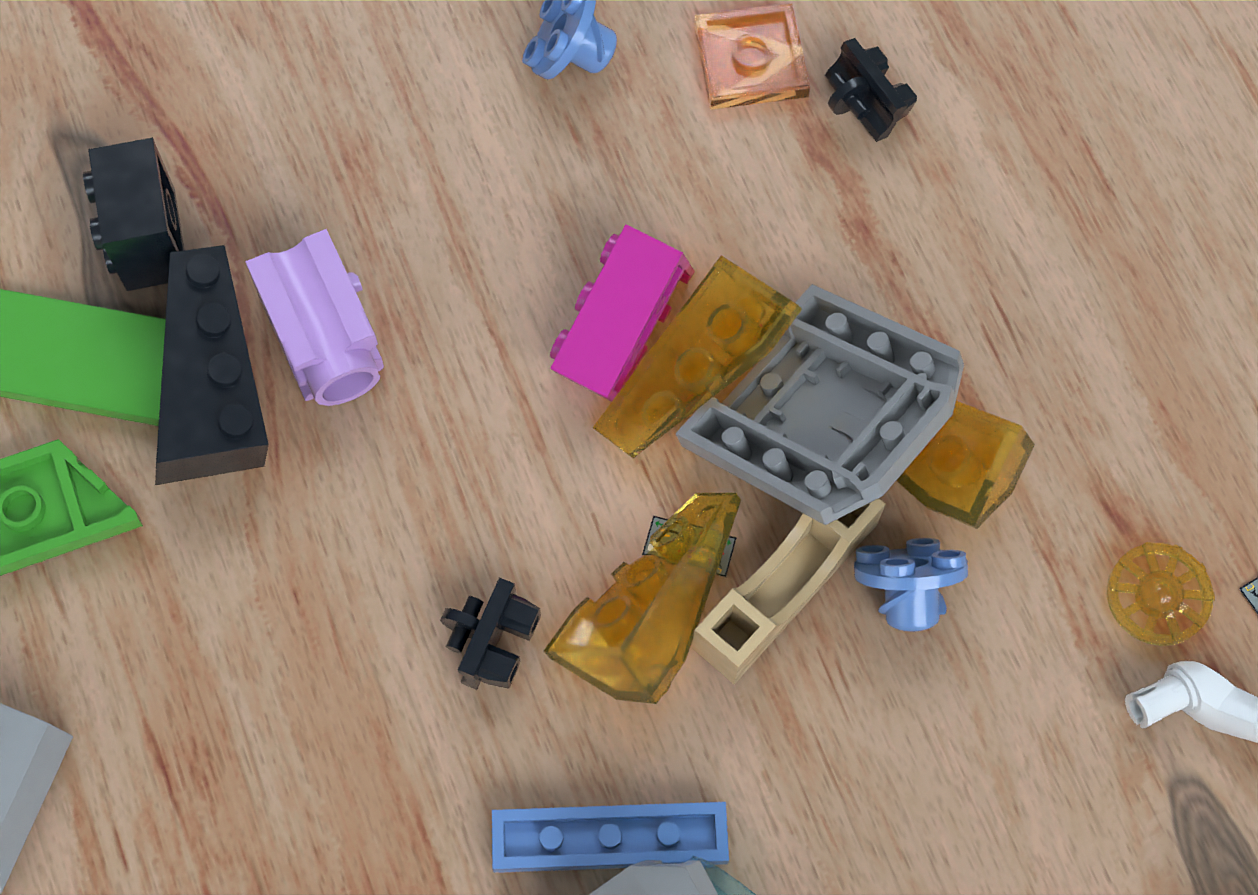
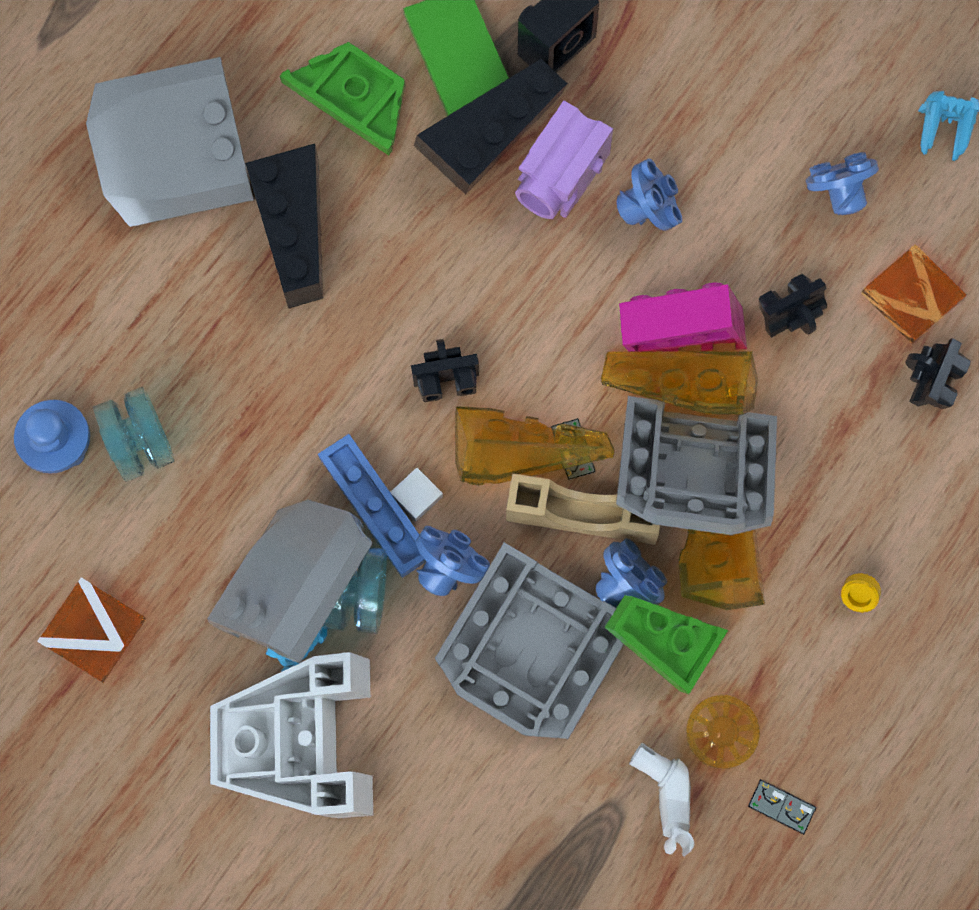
camera: 60 degrees right, 5 degrees up
none -> black wedge [245,143,323,309]
none -> white tile [390,468,443,521]
none -> medium blue plate [416,526,490,596]
none -> light grey wedge [435,542,624,739]
none -> bright green wing [605,595,728,694]
none -> medium blue plate [616,158,683,231]
none -> black hips [759,274,827,338]
none -> yellow tile [841,573,881,613]

